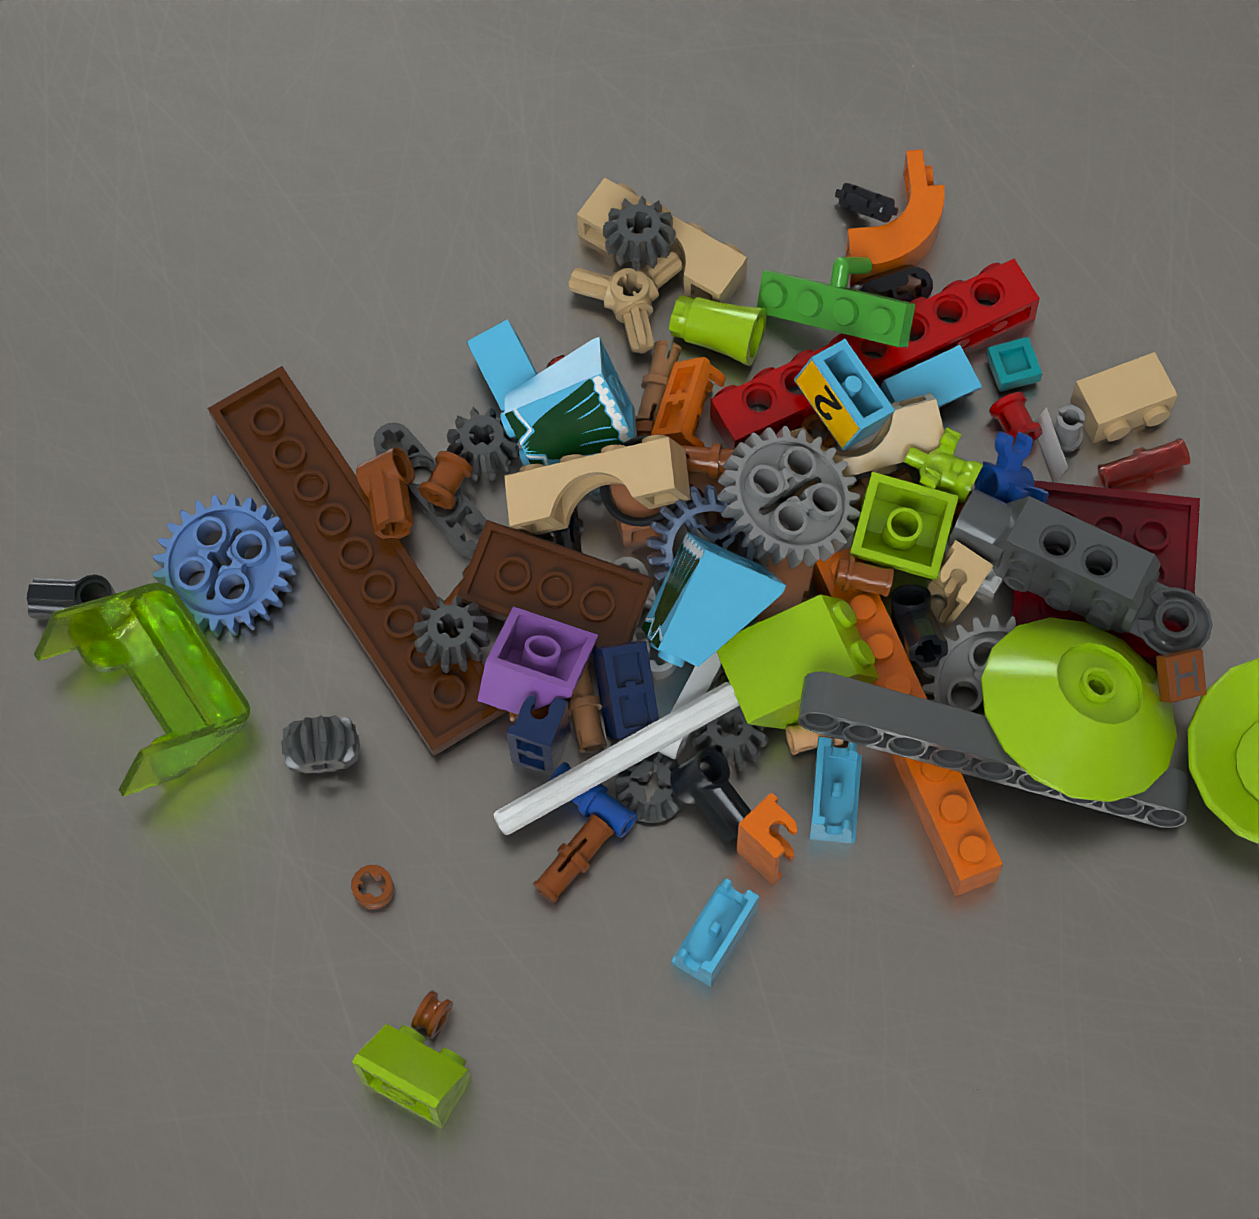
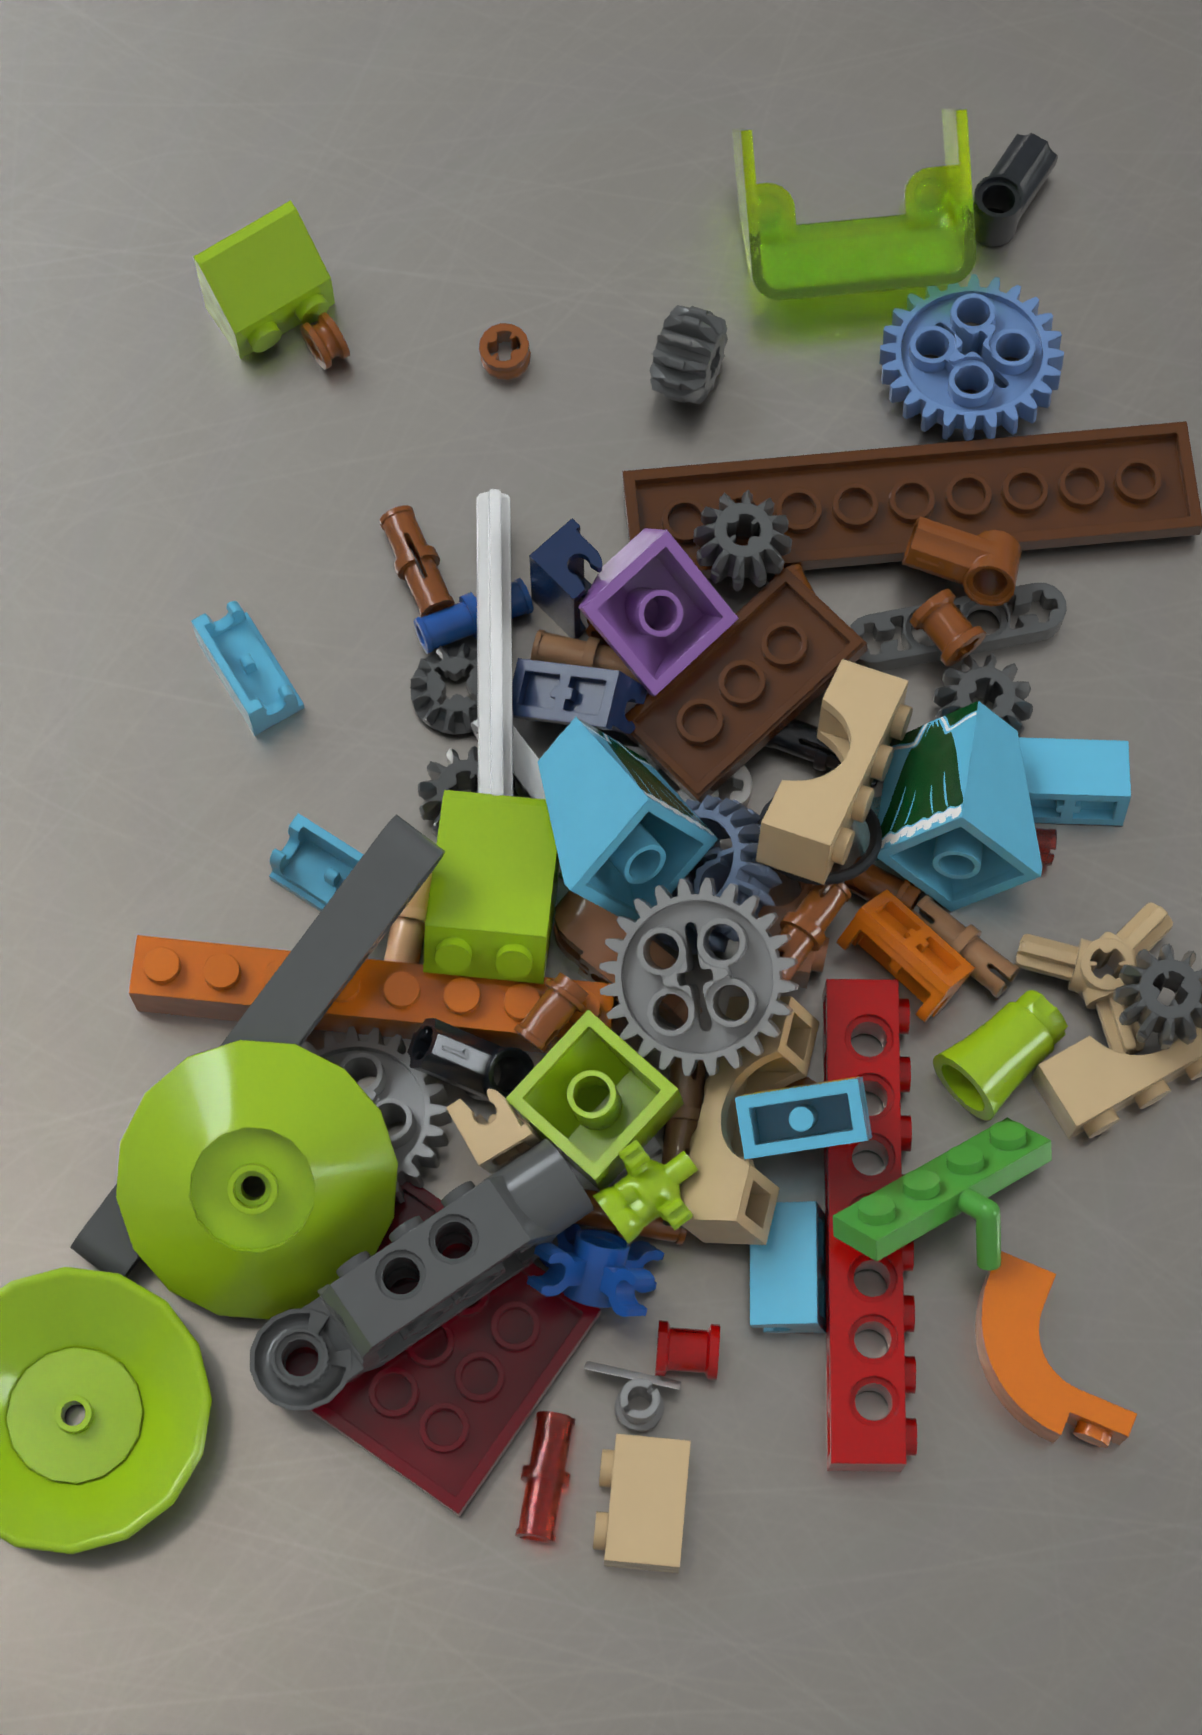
camera: 115 degrees right, 5 degrees up
black piece [670,748,751,843] -> none
orange hinge [737,792,798,886] -> none
black axle [835,183,898,223] -> none
black beam [853,265,933,302] -> none
teal plate [986,337,1043,392] -> none
dark orange tile [1156,648,1207,703] -> none

